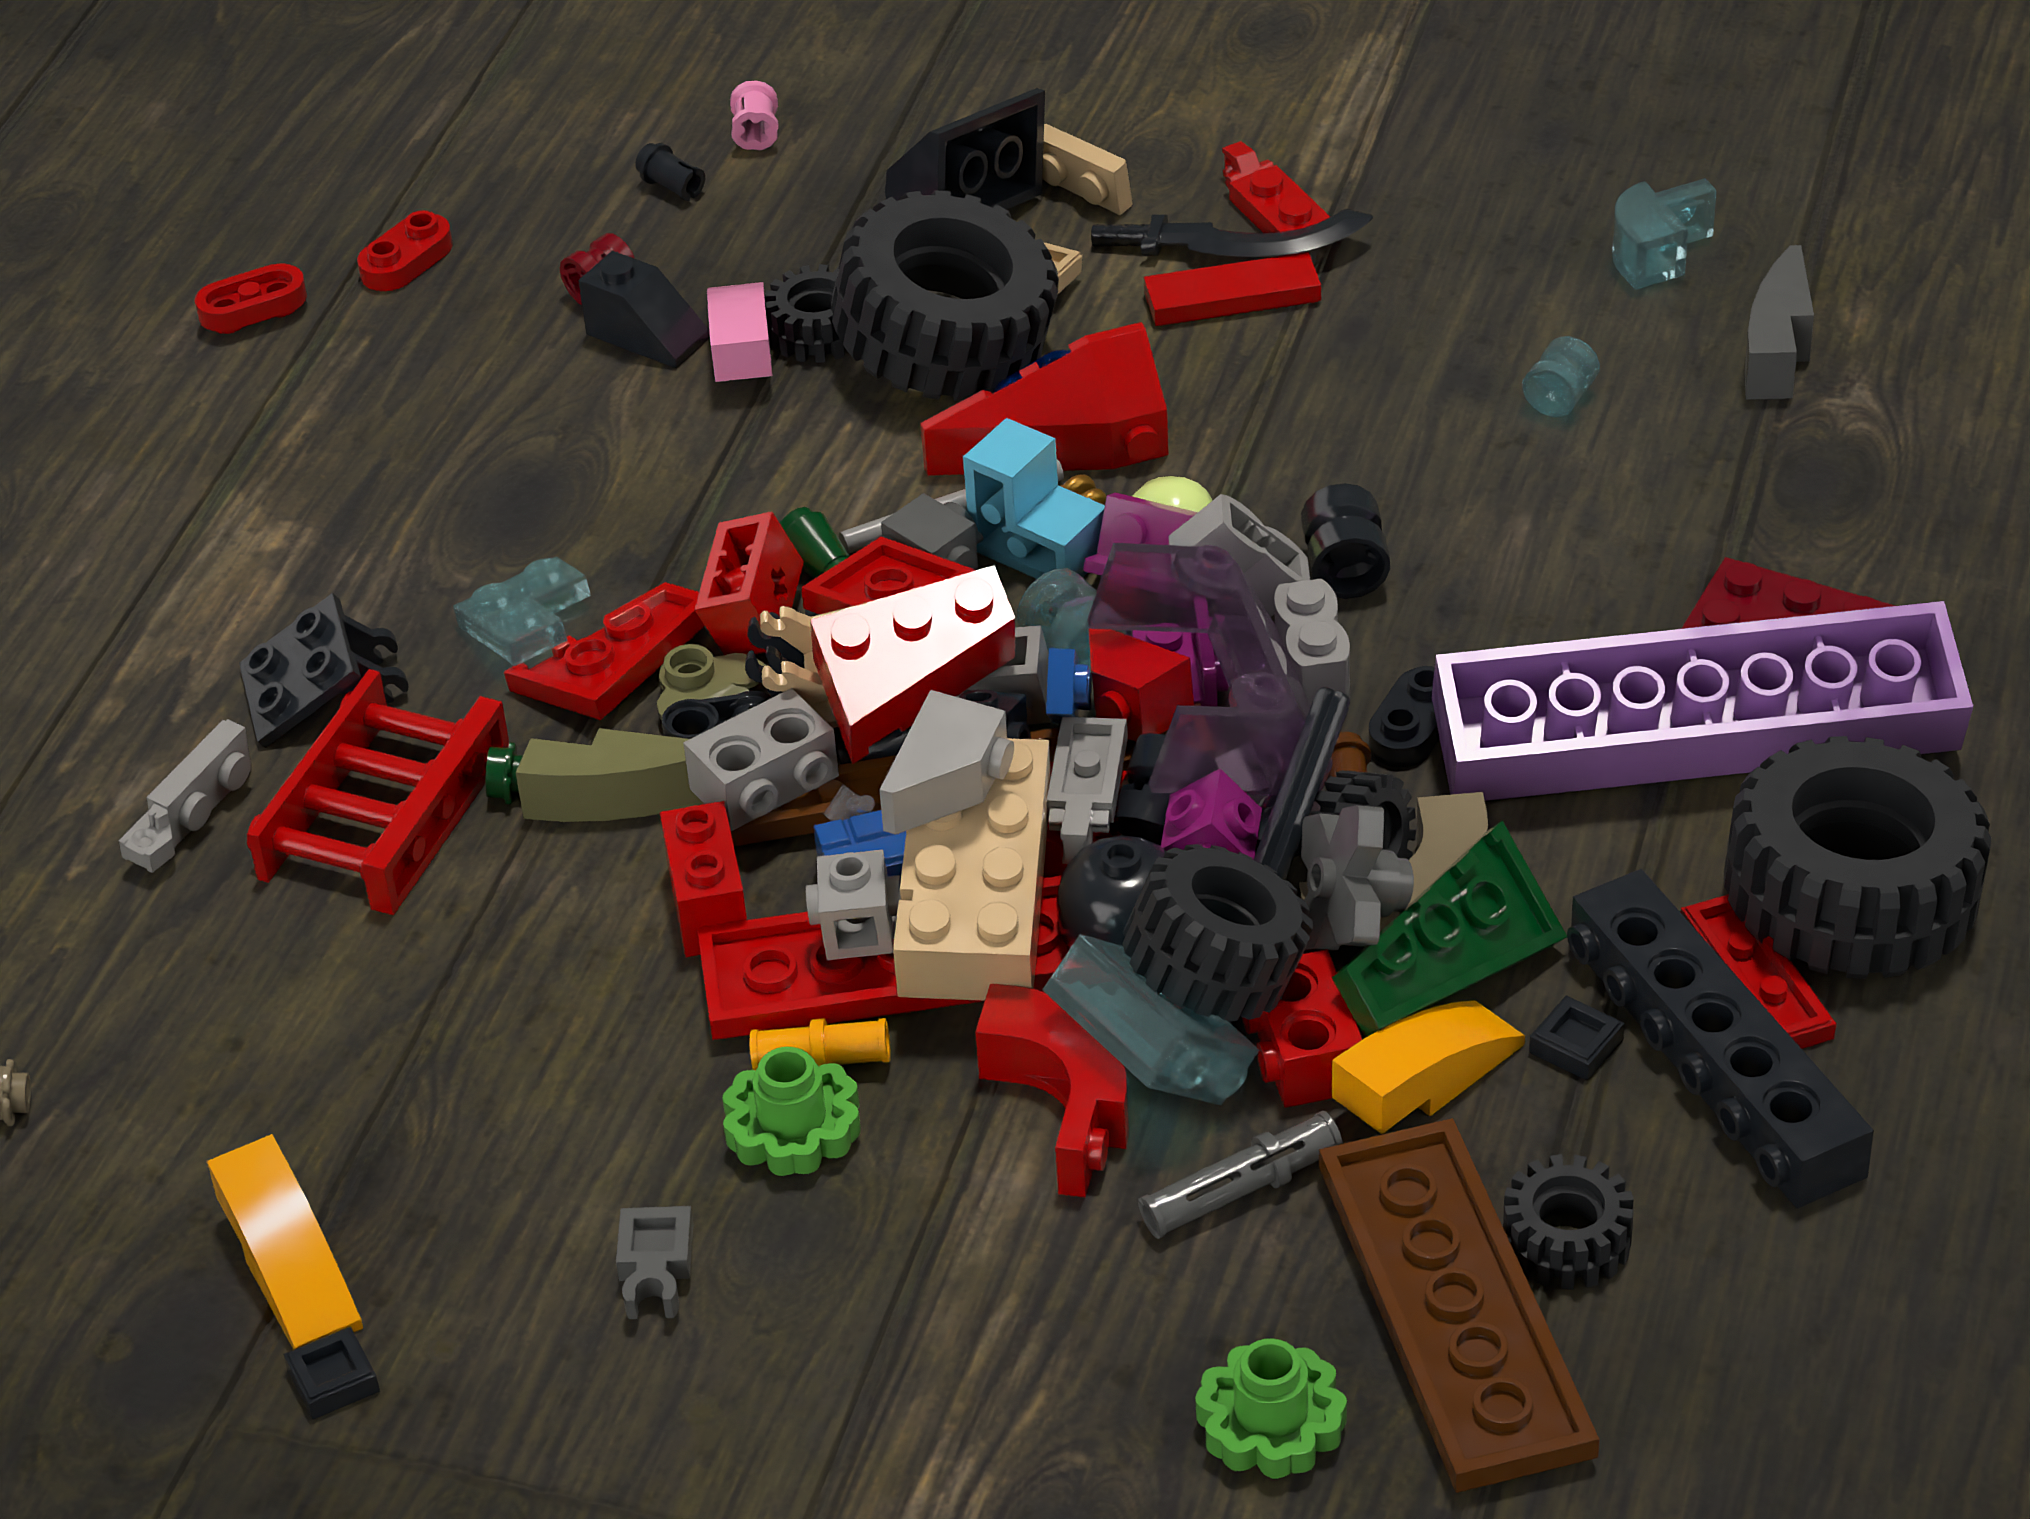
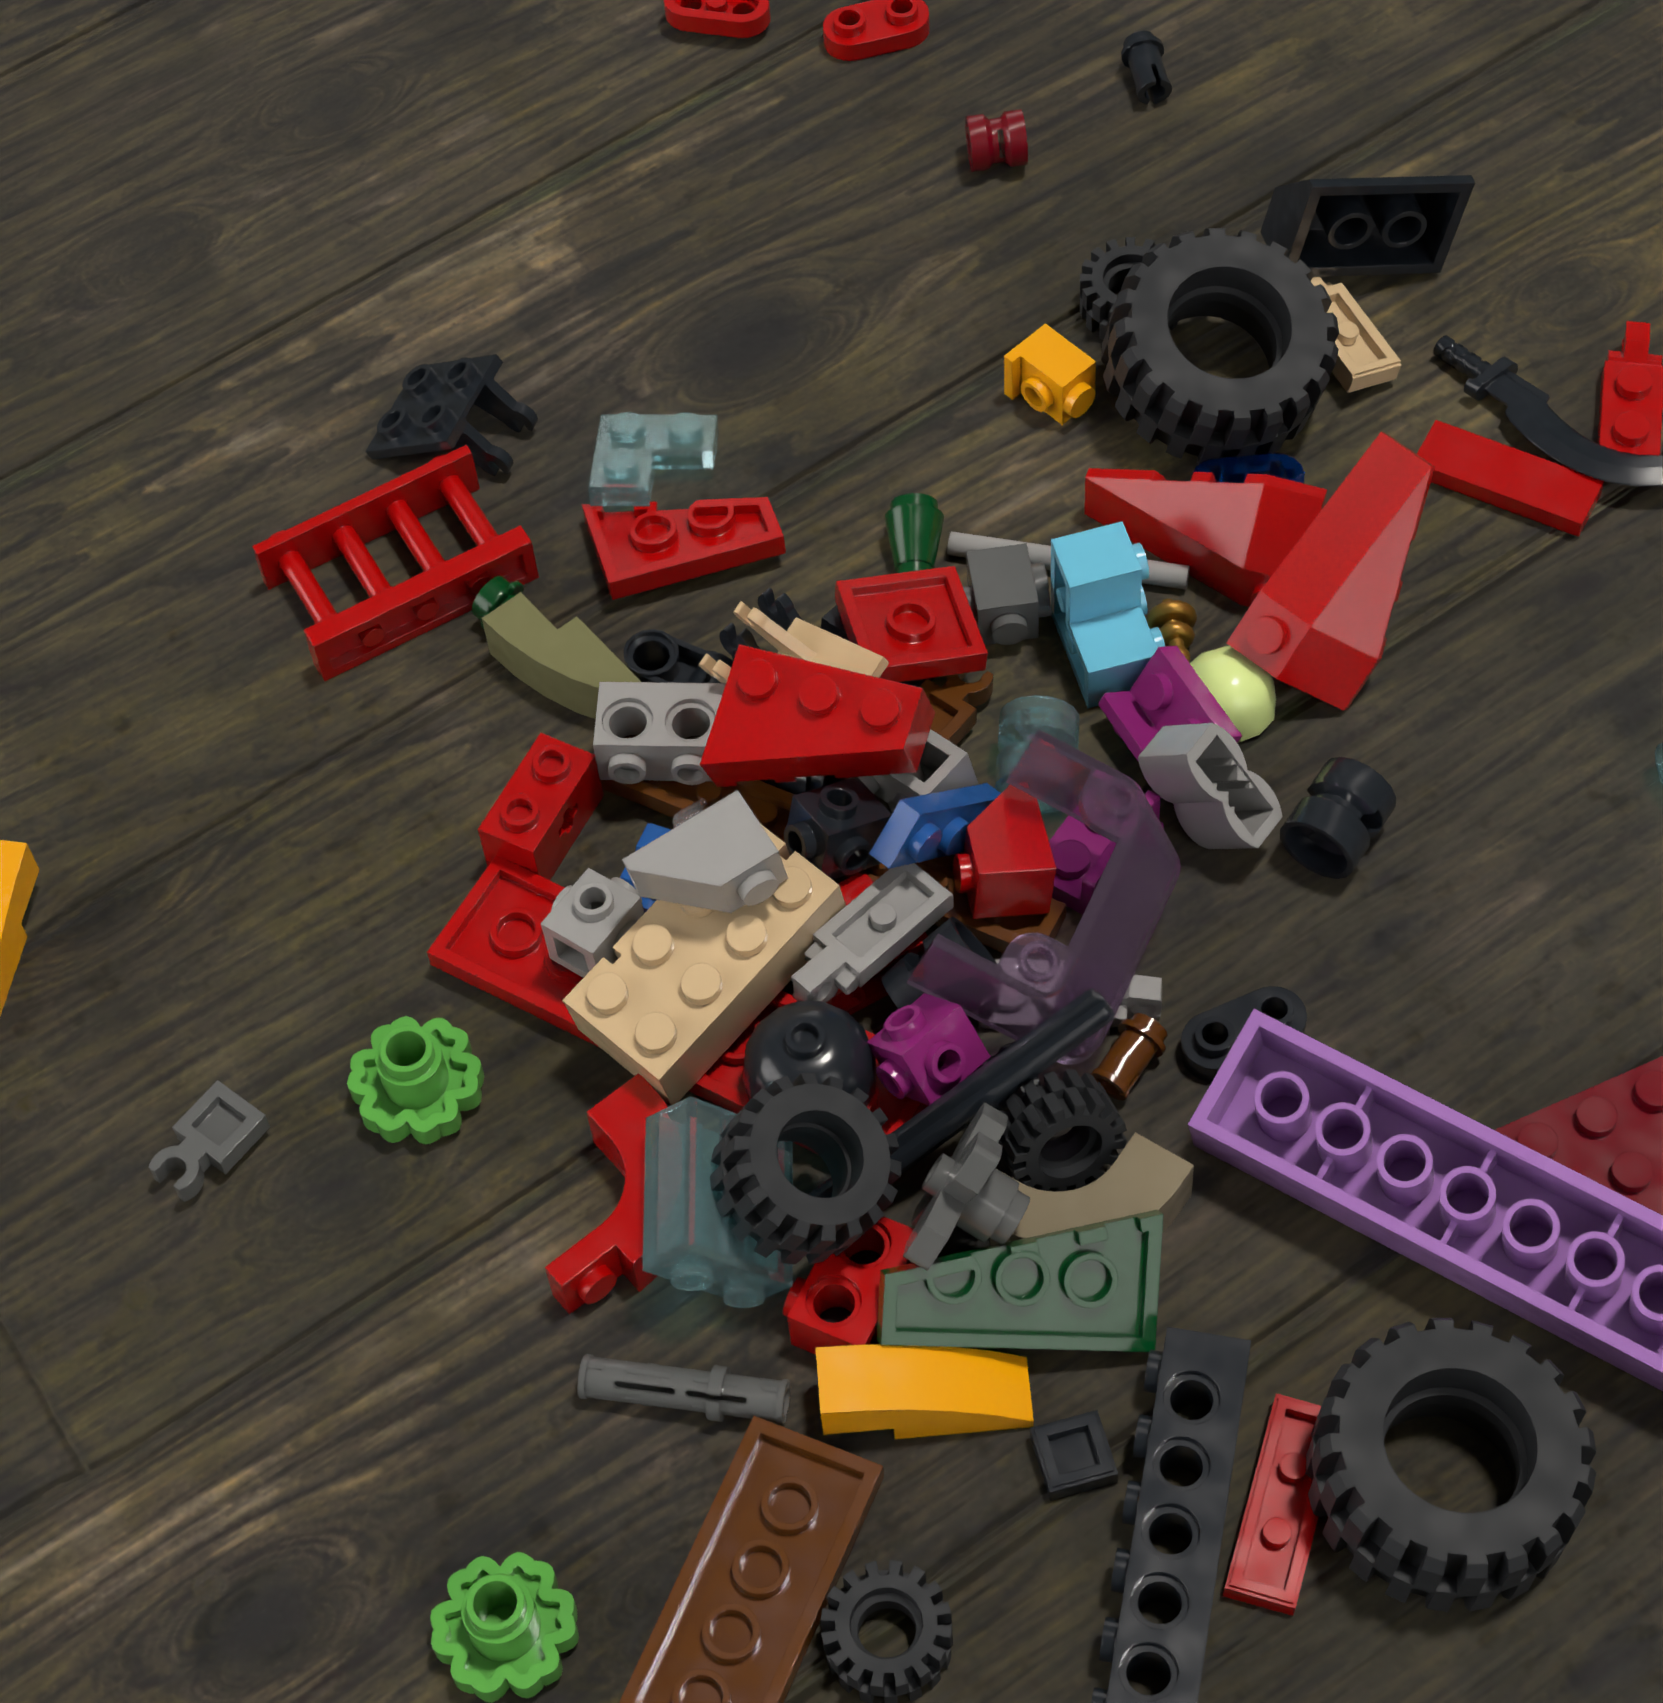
camera: 40 degrees right, 15 degrees up
light grey hinge [119,719,251,873] -> none
black slope [578,251,710,369] -> none
olive plate [657,644,766,720] -> none
red brick [694,512,804,655] -> none
bright pink slope [707,282,773,382] -> none
bright pink bush [730,80,778,150] -> none
light orange pin [750,1018,891,1071] -> none
tan hinge [1043,124,1133,215] -> none
light grey brick [1274,579,1350,717] -> none
none -> light orange brick [1004,323,1096,425]
none -> red wedge [1226,432,1435,711]

